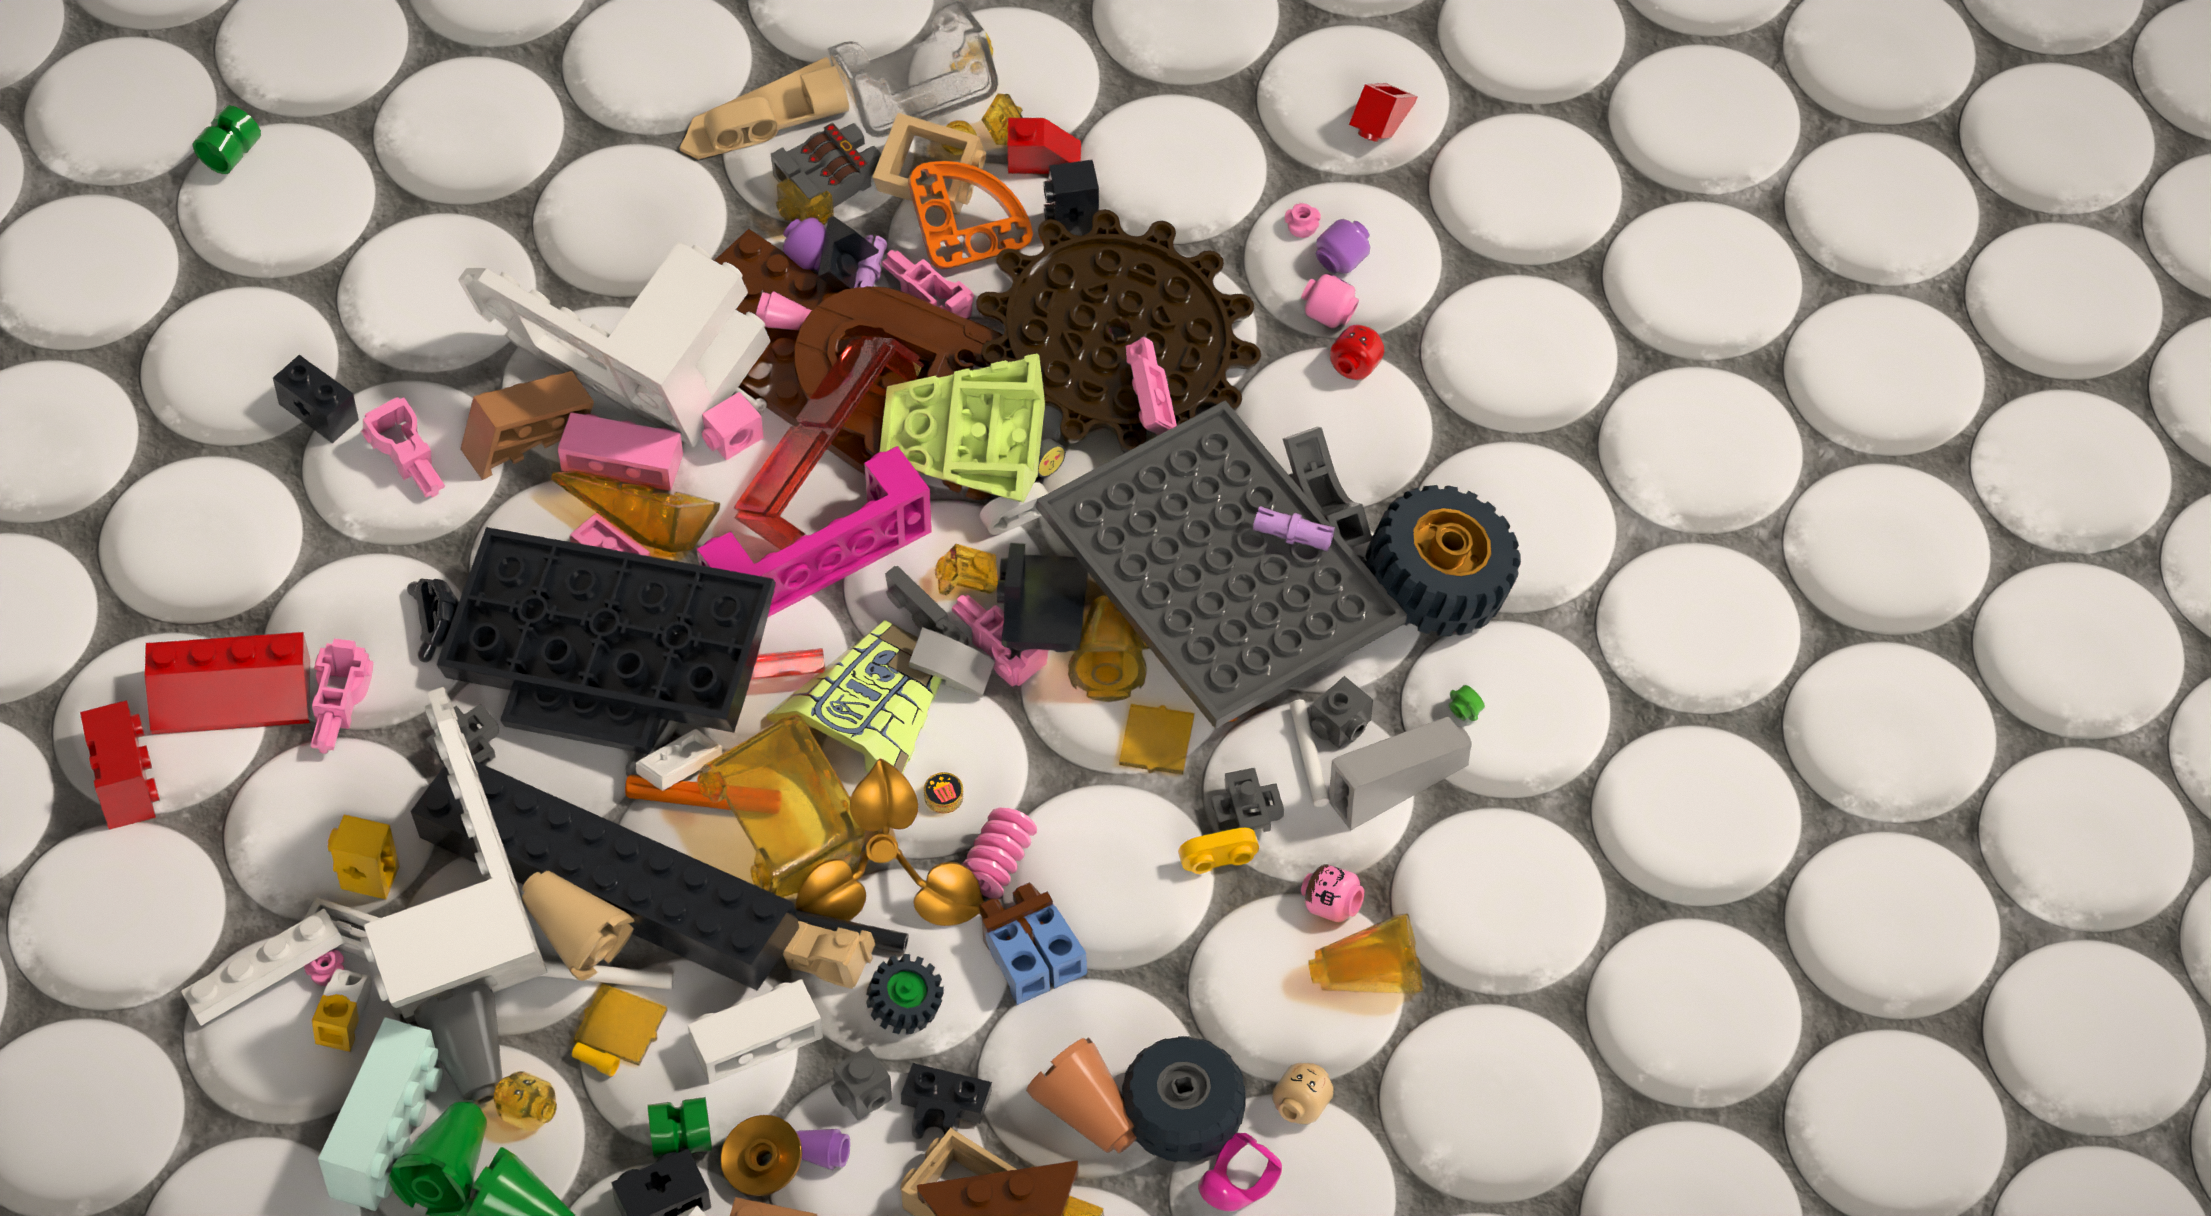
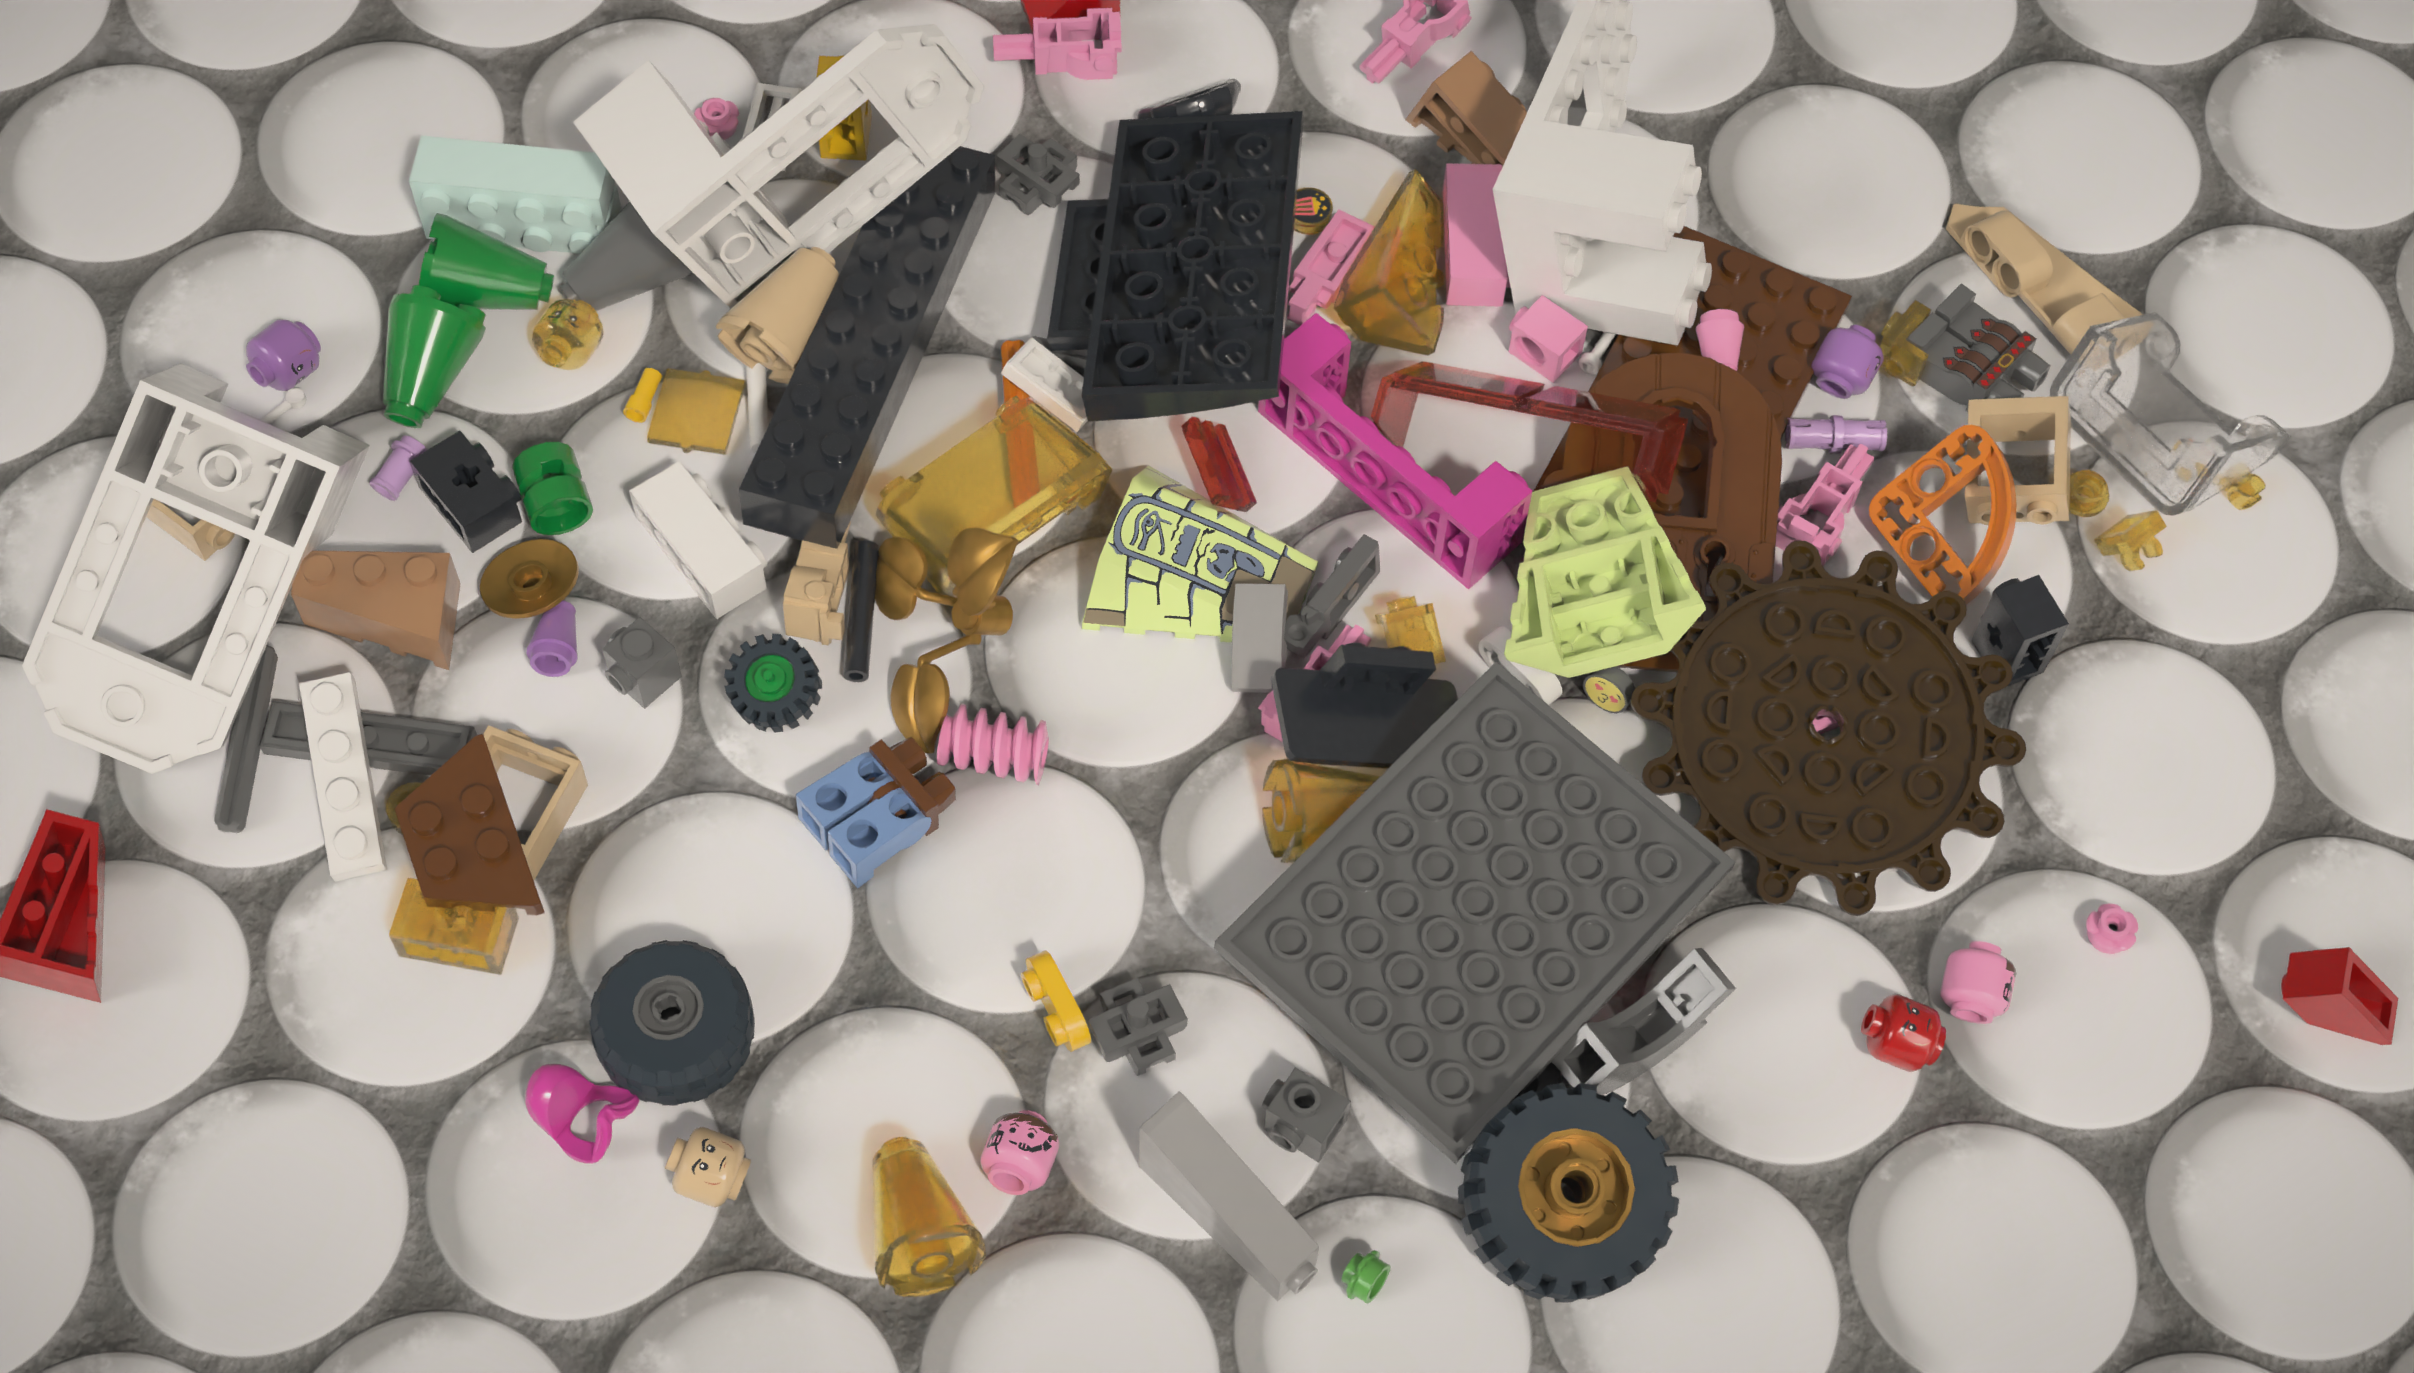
camera: 75 degrees right, 5 degrees up
white plate [181,908,345,1025] -> none
black slope [818,216,879,292] -> none
black plate [901,1063,992,1139] -> none
tile [924,772,964,813] -> none
red slope [1007,118,1081,174] -> none
nougat cone [1026,1037,1137,1154] -> none
clear yellow piece [1119,704,1195,775] -> none
bright pink hinge [1126,337,1177,435] -> none
lavender pin [1253,506,1335,552] -> none
white bar [1290,699,1329,807] -> none
medium lavender head [1316,219,1371,274] -> none

